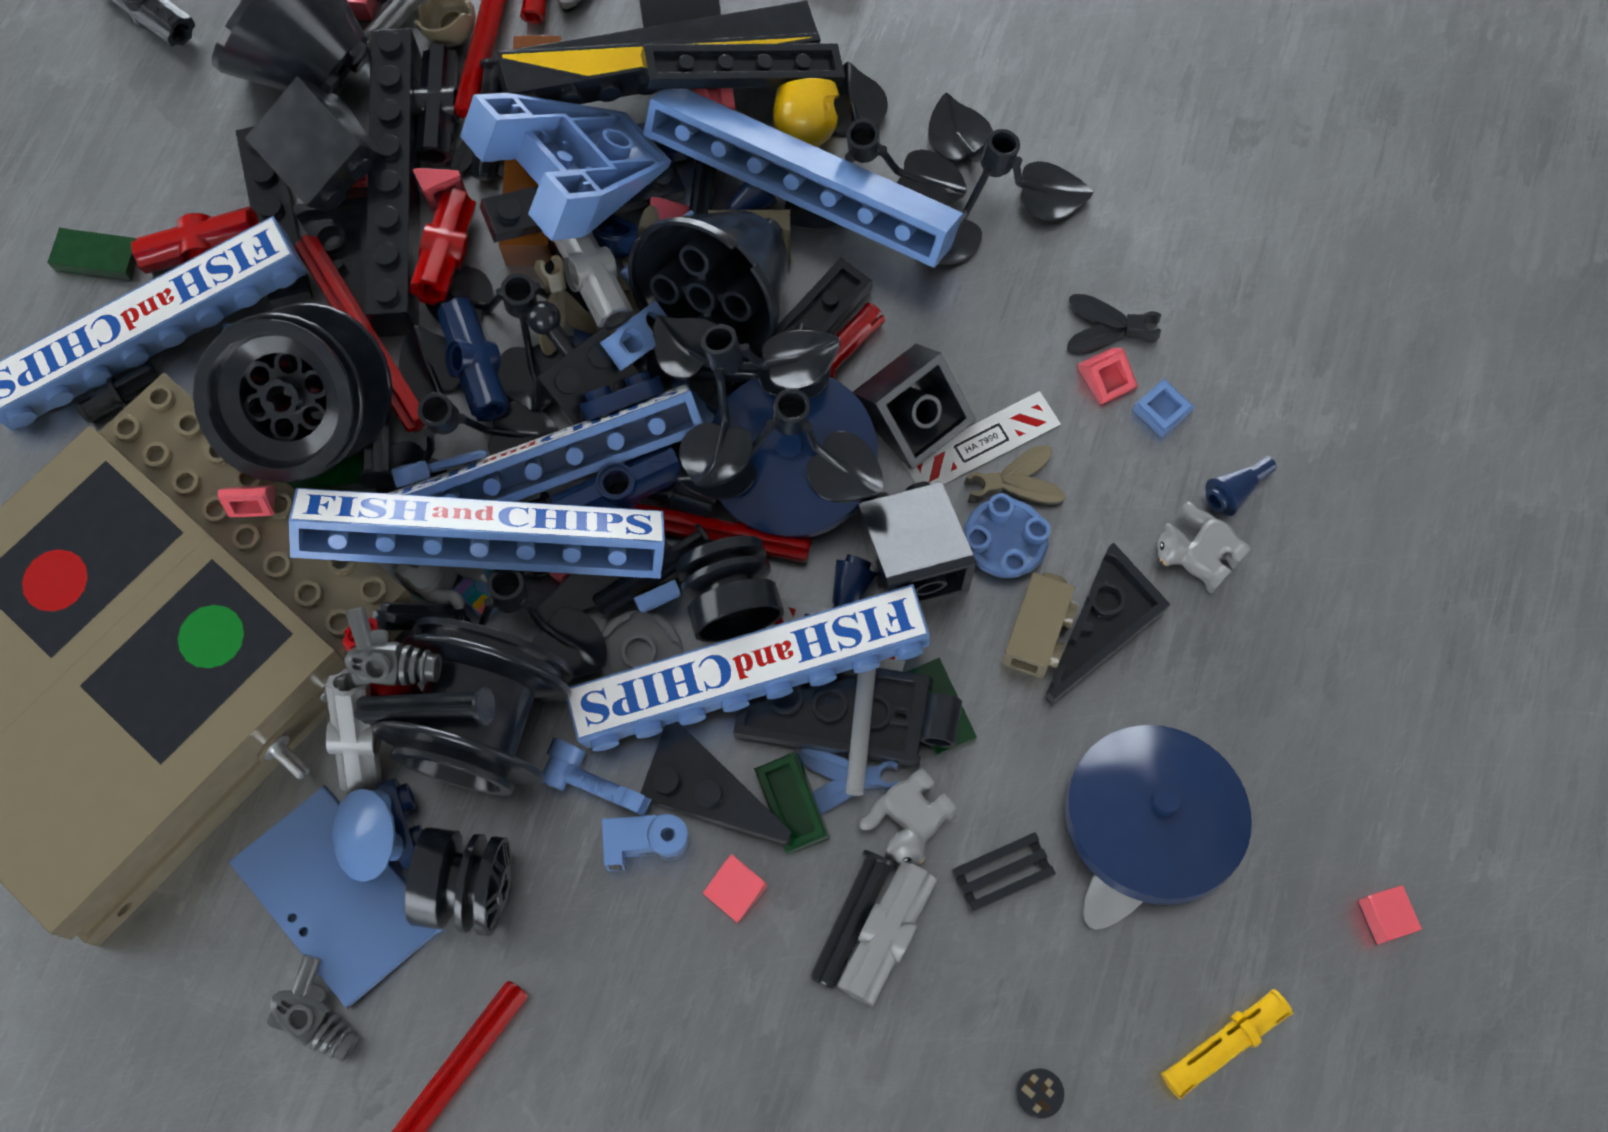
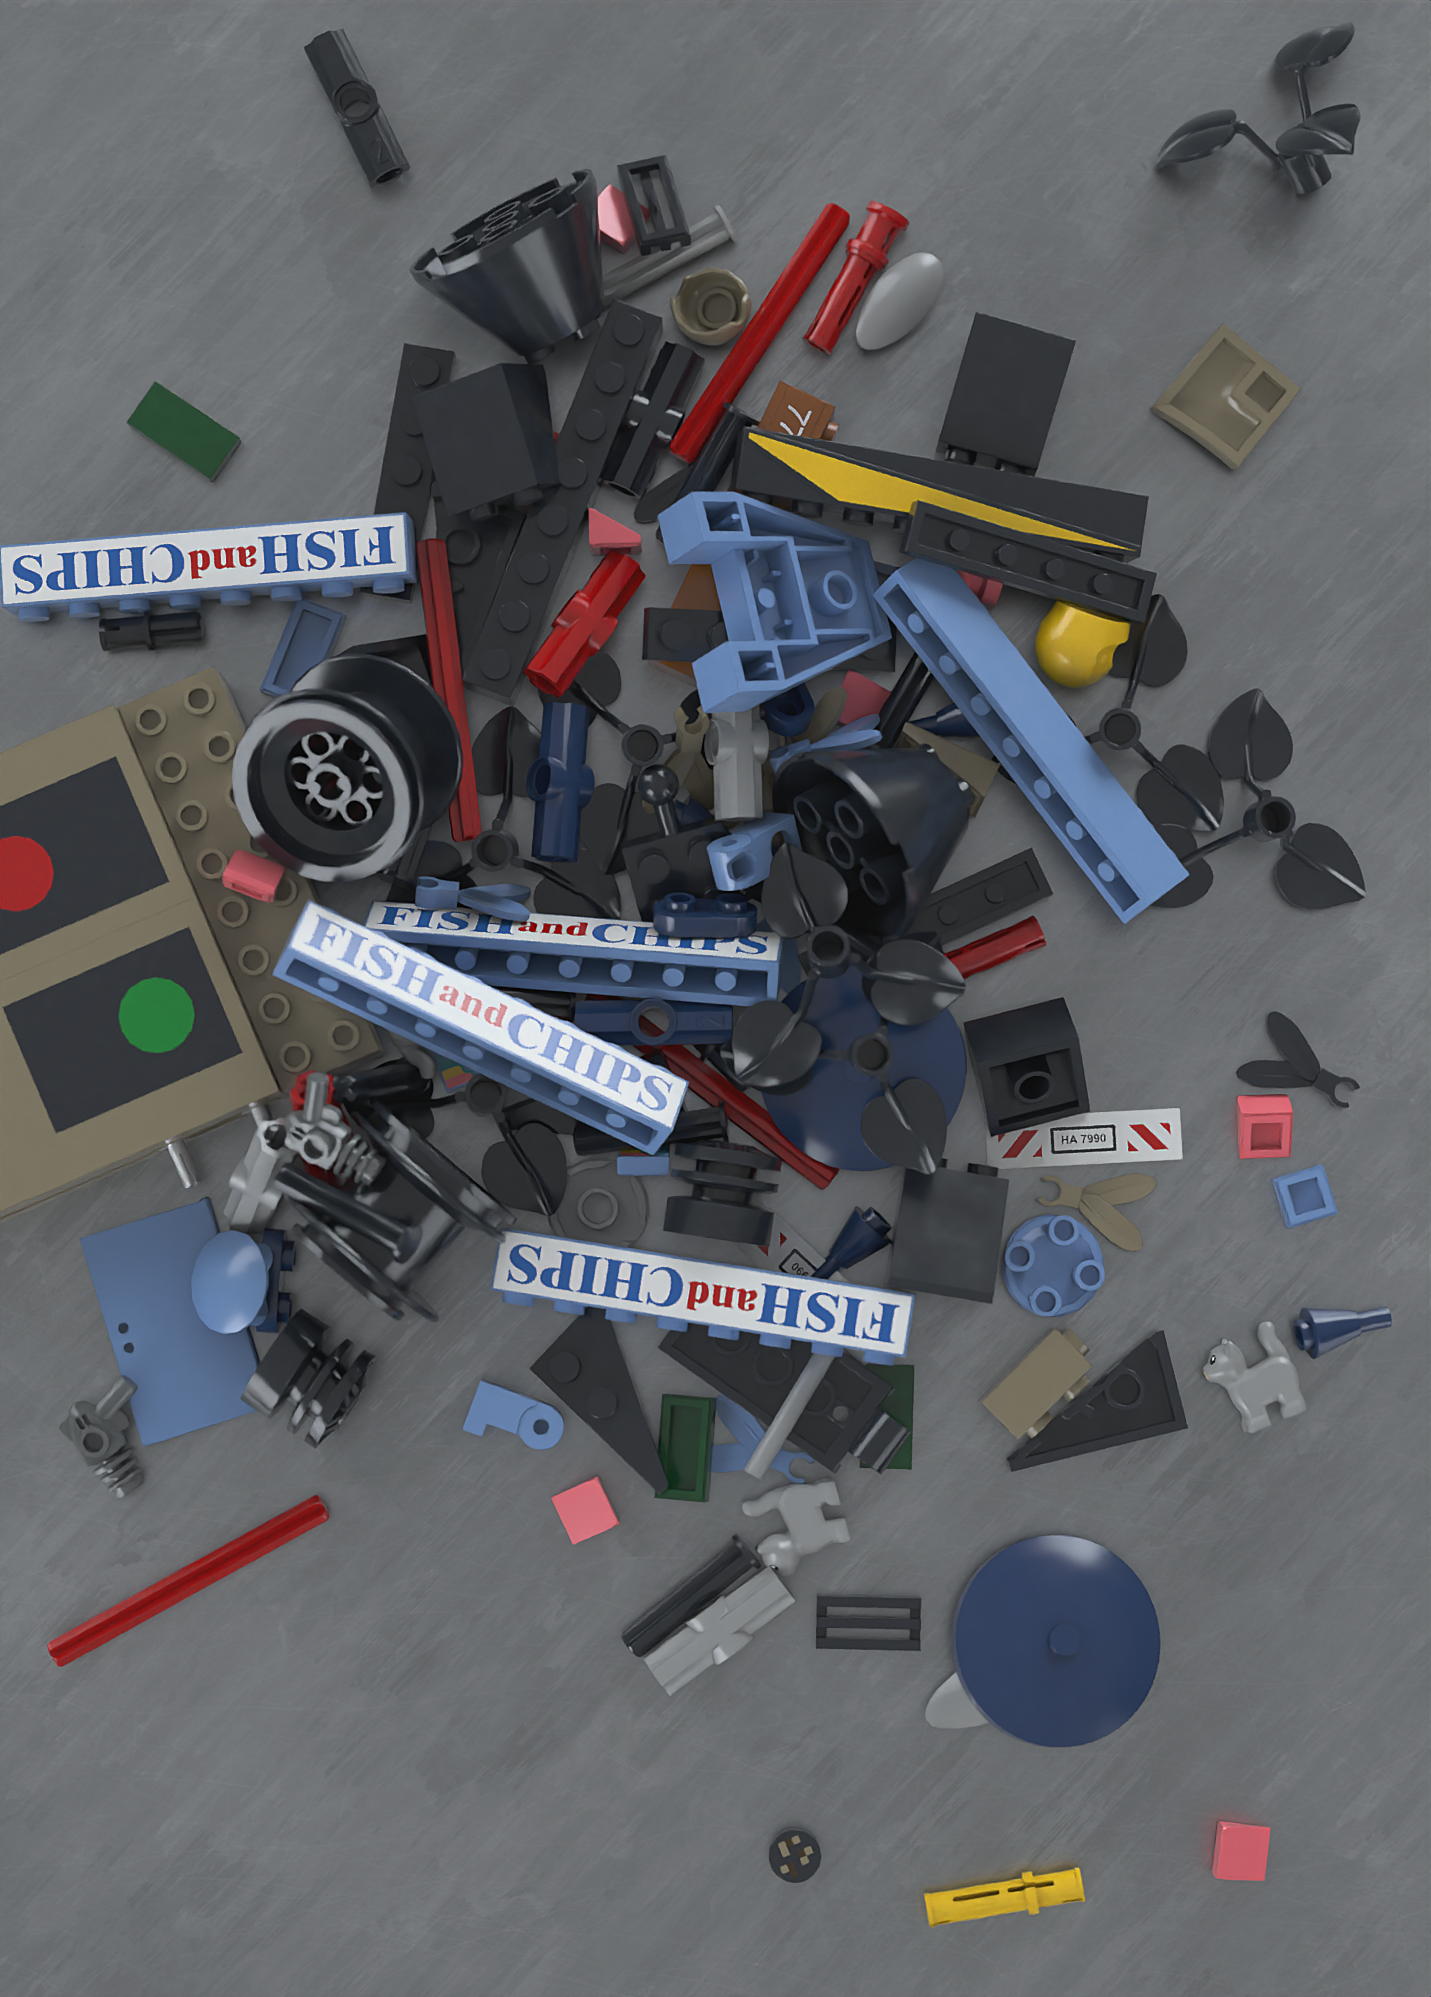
camera: 25 degrees right, 15 degrees up
red piece [131,206,259,274] -> none
medium blue brick [542,737,652,816] -> none

